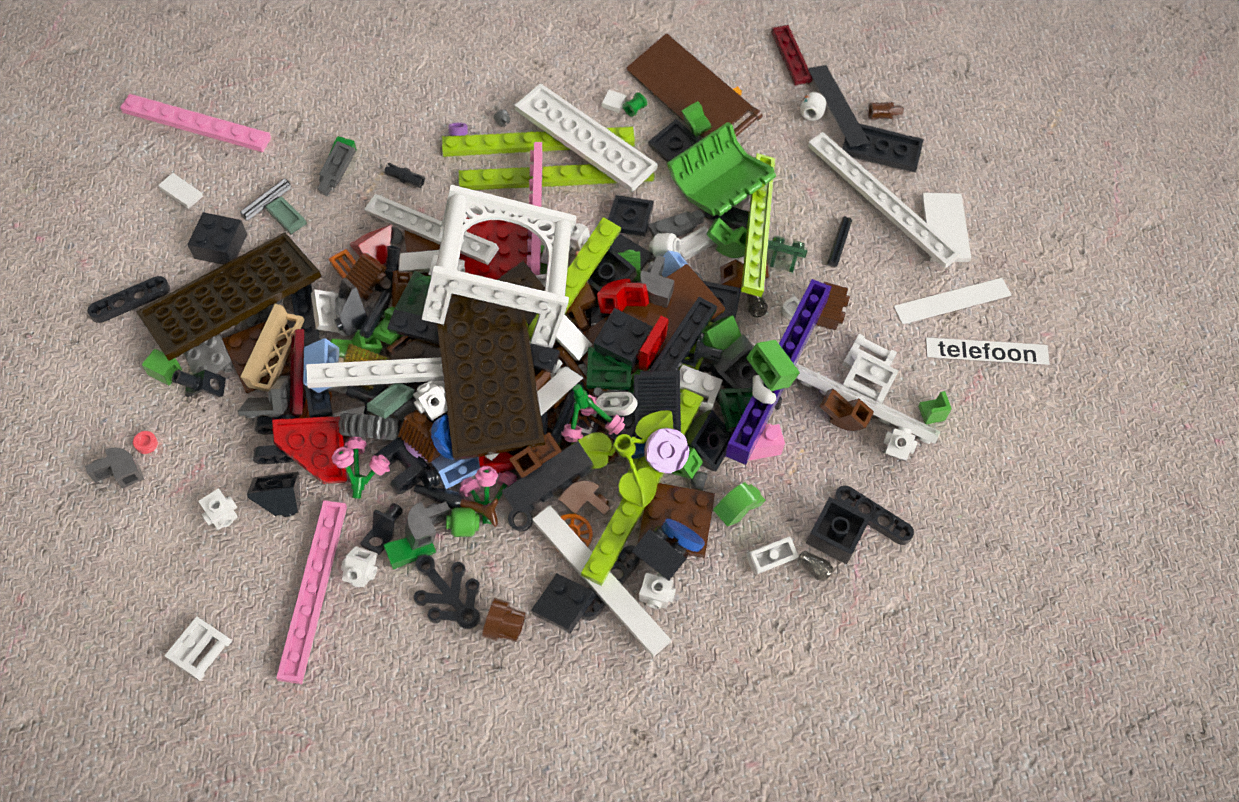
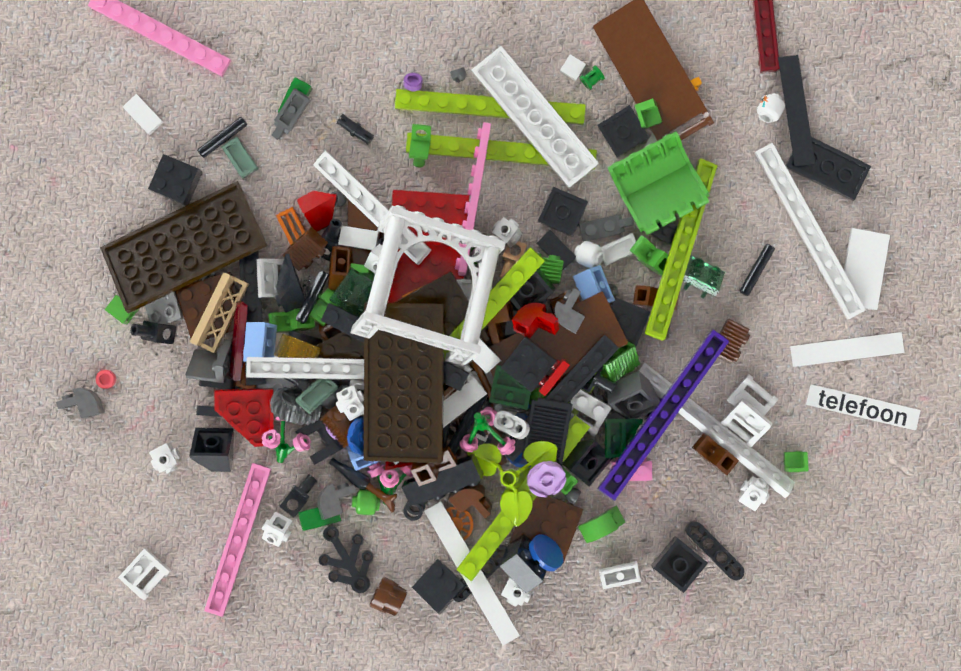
camera: 15 degrees right, 25 degrees up
black beam [87,276,170,323] -> none
black bush [421,466,440,489] -> none
bright green brick [746,340,800,391] -> none
white arm [752,375,776,405] -> none
white tile [782,296,800,320] -> none
clear smoke cone [798,551,833,581] -> none
reddish brown hinge [868,102,904,120] -> none
none -> bright green bracket [409,124,431,168]

